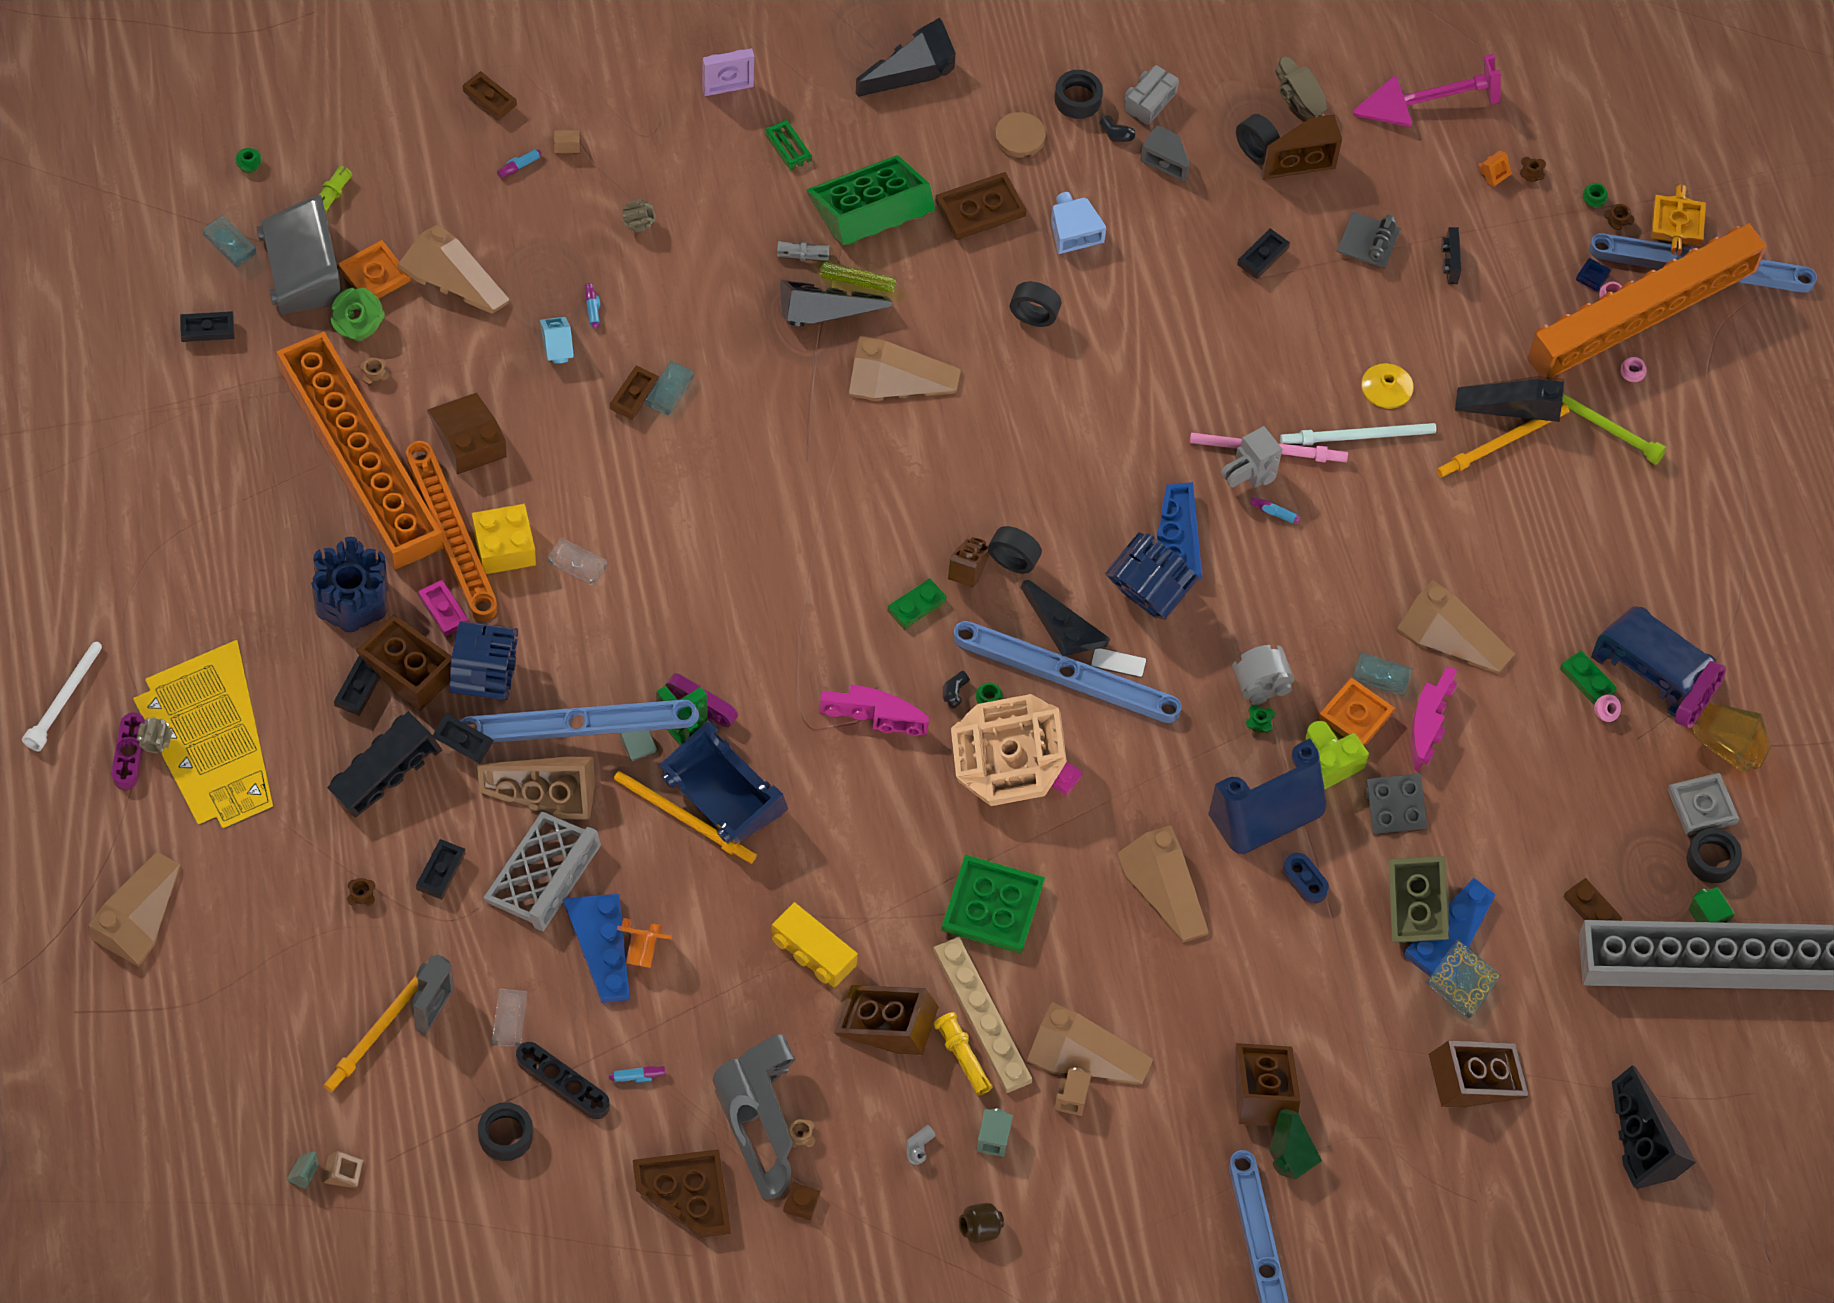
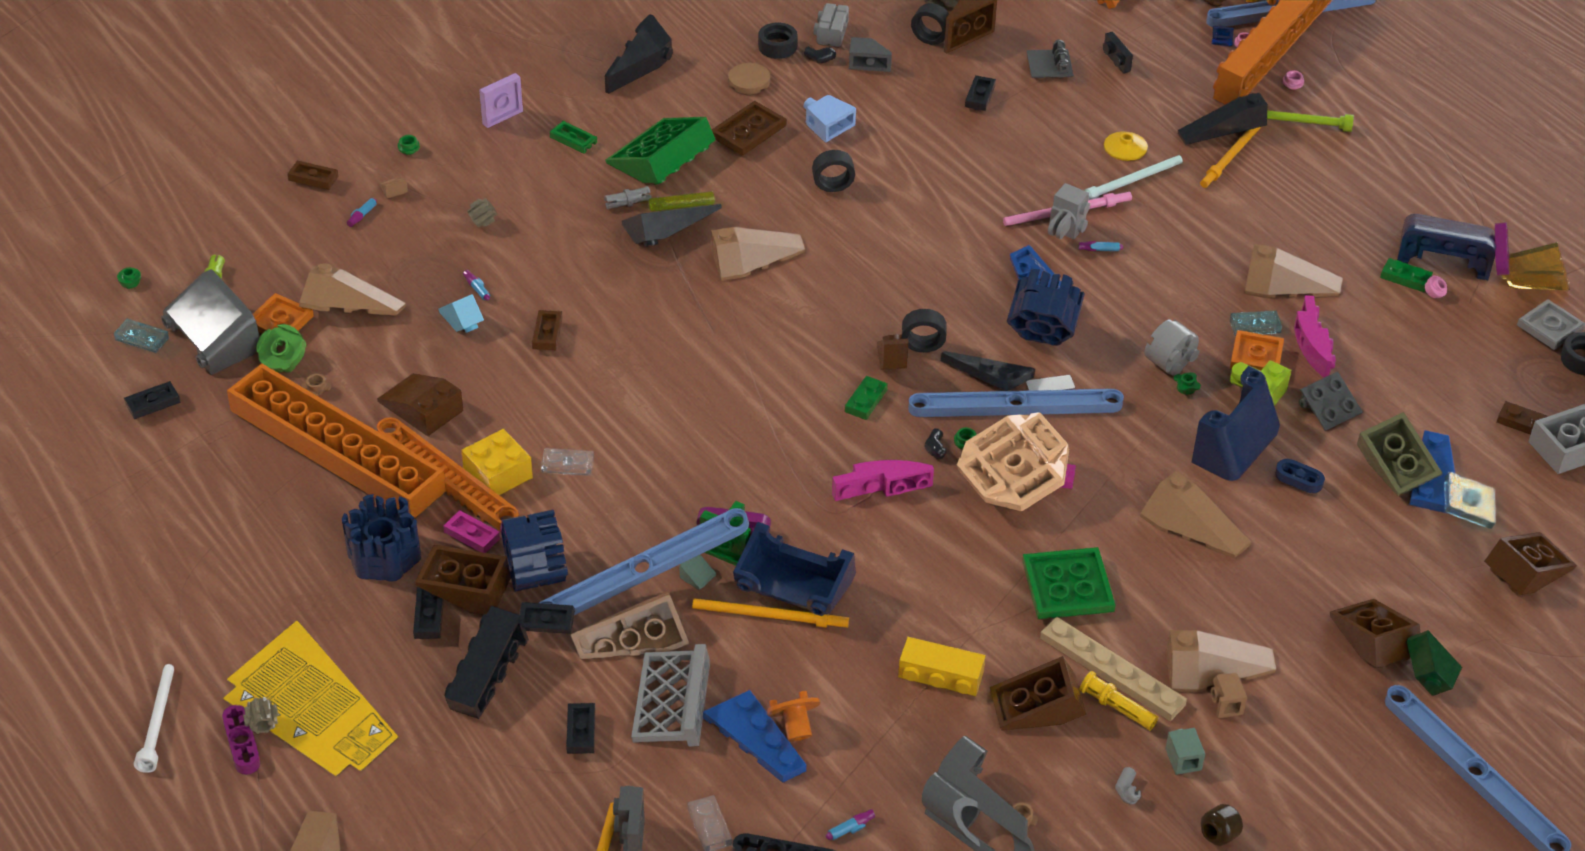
camera: 20 degrees left, 15 degrees down
reddish brown plate [347,878,376,906] -> none
clear light blue plate [646,361,694,416] -> none
none -> green plate [397,135,420,155]

